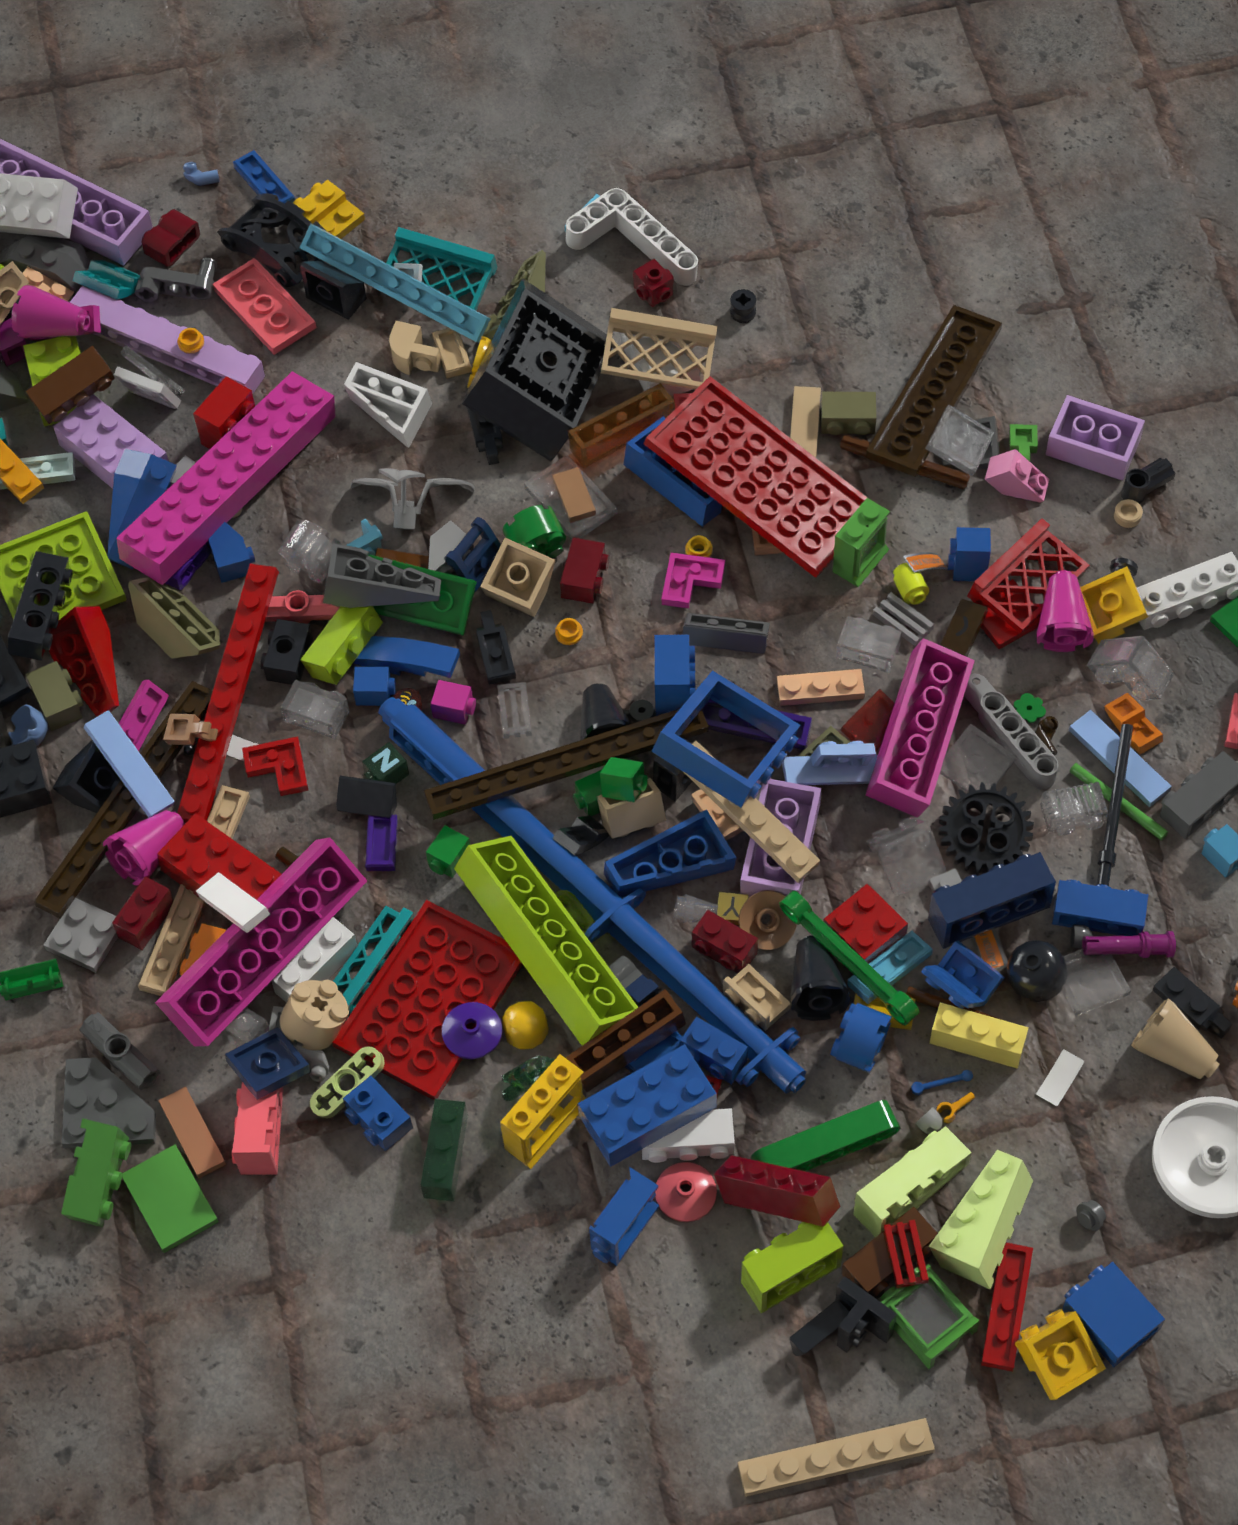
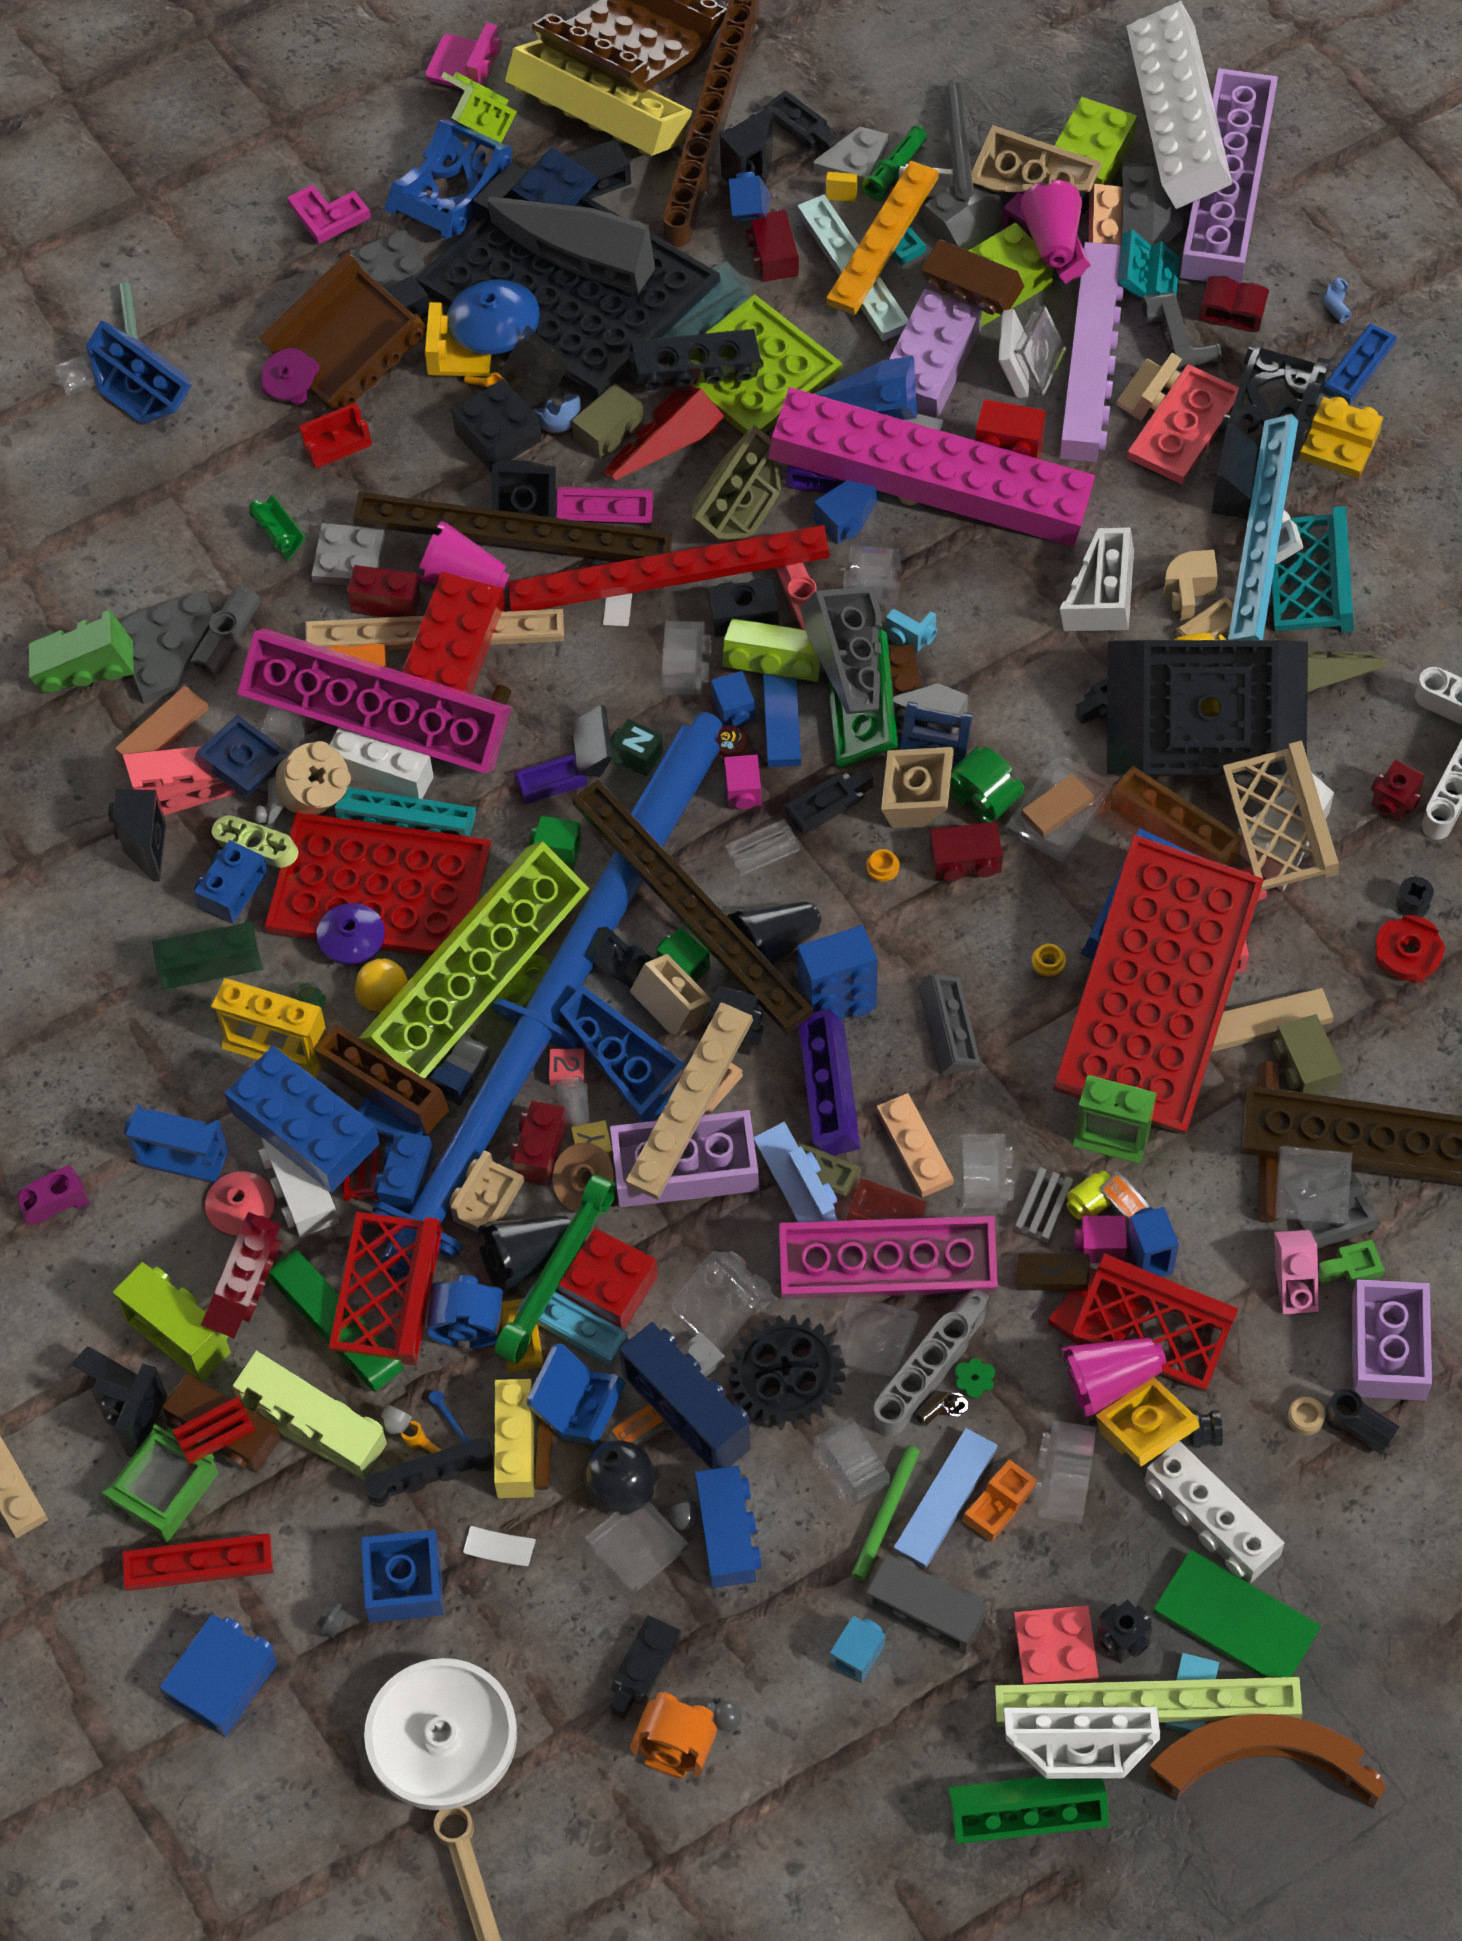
camera: 70 degrees right, 0 degrees up
light blue tile [83,710,175,818] -> none
bright green tile [122,1144,219,1253] -> none
medium nougat plate [163,714,218,745] -> none
light orange plate [177,328,204,353] -> none
white tile [196,872,270,933] -> none
red plate [242,736,309,796] -> none
light grey plant [351,468,475,529] -> none
green brick [600,757,648,802] -> none
blue window [652,670,800,808] -> none
dark pink plate [661,553,725,609] -> none
yellowish green wedge [929,1150,1033,1289] -> none
yellow plate [1015,1309,1106,1400] -> none
magenta pin [1082,931,1176,958] -> none
black bar [1097,724,1133,886] -> none
tan cone [1131,999,1219,1079] -> none
none -> magenta leg [15,1164,90,1224]
none -> black slope [108,789,166,881]
none -> red fence [329,1212,443,1366]
none -> blue brick [361,1530,444,1623]
none -> black plate [364,1438,494,1507]
none -> coral tile [549,1049,585,1085]
none -> dark pink brick [1074,1216,1127,1263]
none -> tan bracket [1116,353,1182,421]
none -> red plate [1374,915,1445,983]

